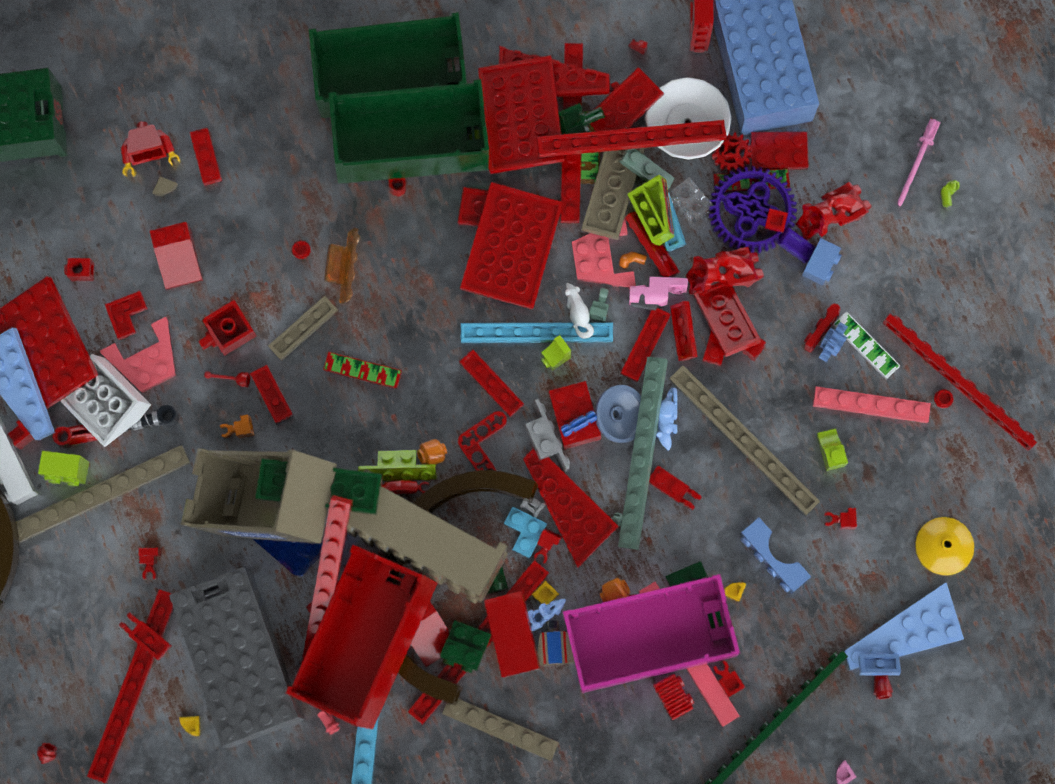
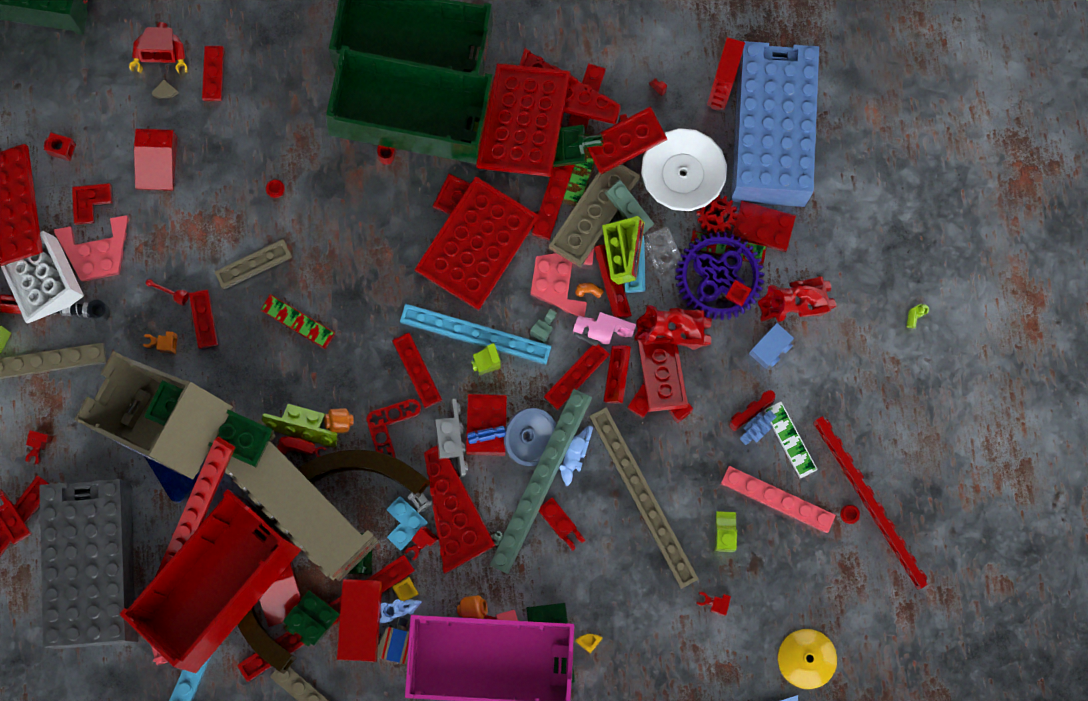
camera: 10 degrees right, 0 degrees up
yellow tile [179,716,200,736] -> none
red hinge [198,300,257,356] -> none
clear orange bracket [324,228,360,304] -> none
red plate [537,120,727,158] -> none
white animal [565,283,594,339] -> none
medium blue arch [740,518,811,594] -> none
dark purple tile [778,228,816,263] -> none
bright pink piece [897,119,940,207] -> none

